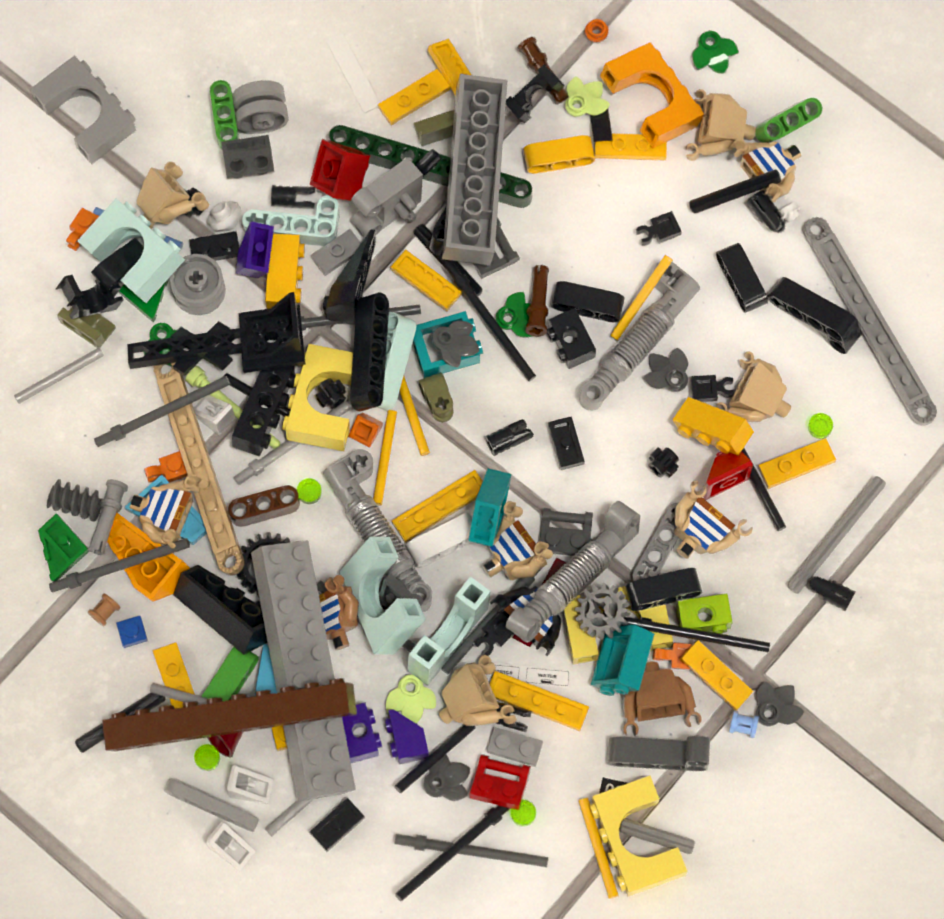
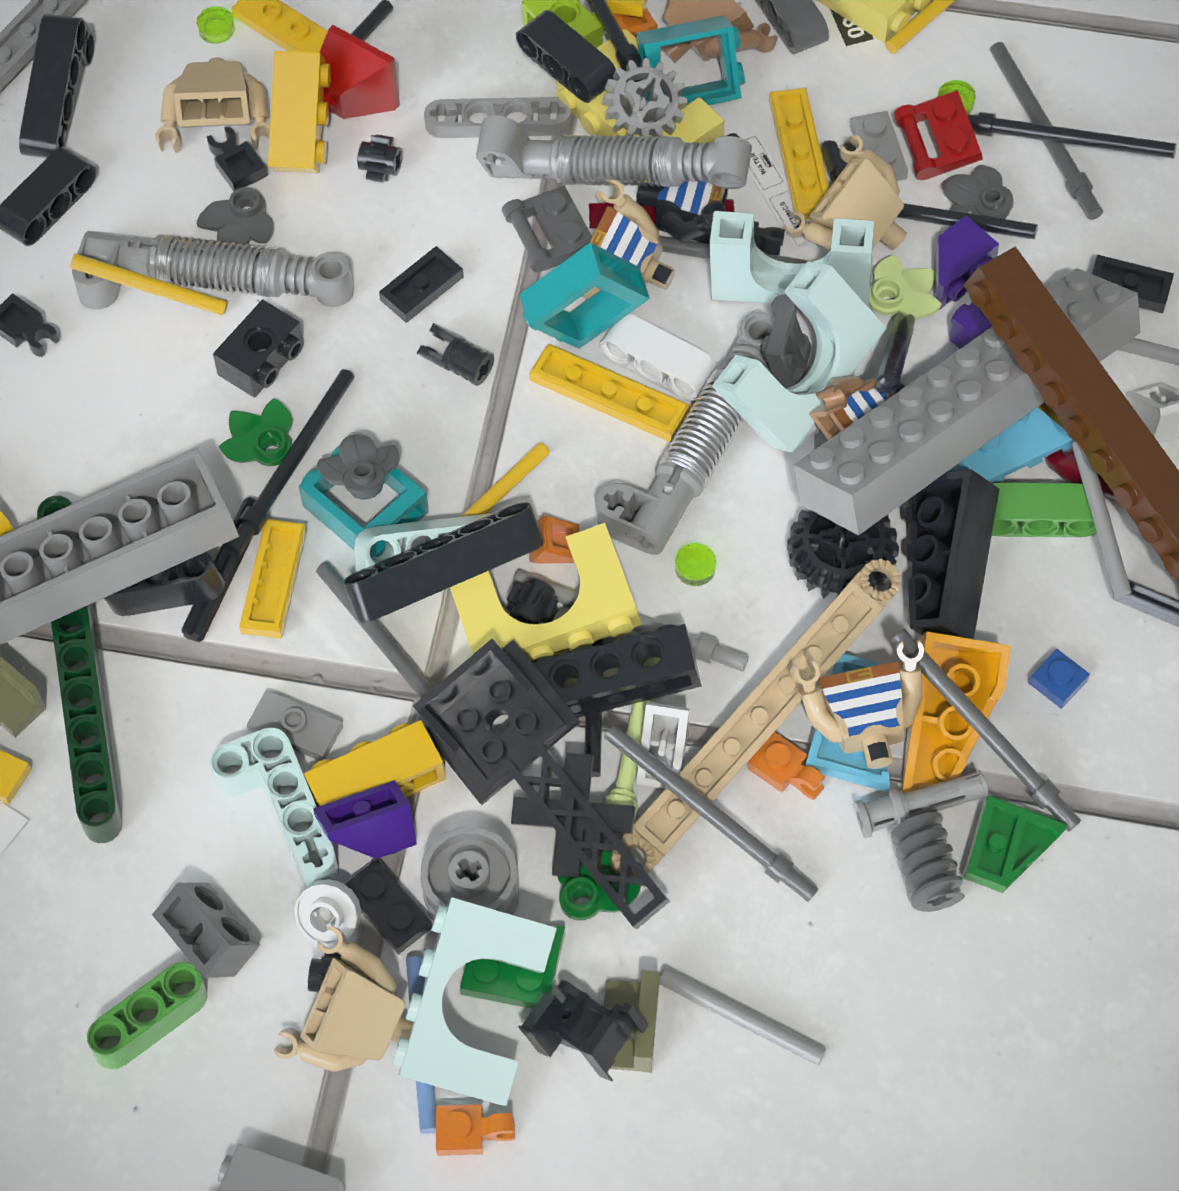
camera: 120 degrees left, 10 degrees down
medium nougat bush [88,593,121,627] -> none
black beam [91,238,144,291] -> none
yellow plate [153,642,195,709] -> none
reddish brown beam [228,485,300,527] -> none
light grey wheel [232,80,289,134] -> none
black hinge [271,185,315,209] -> none
red slope [310,139,370,201] -> none
black wedge [323,229,376,325] -> none
light grey piece [351,149,441,237] -> none
yellow bar [373,410,397,506] -> none
olive piece [418,372,454,422] -> none
reddish brown pin [525,265,549,336] -> none
black beam [551,281,625,323] -> none
torso [674,480,753,559] -> none
none -> black axle [875,312,915,396]

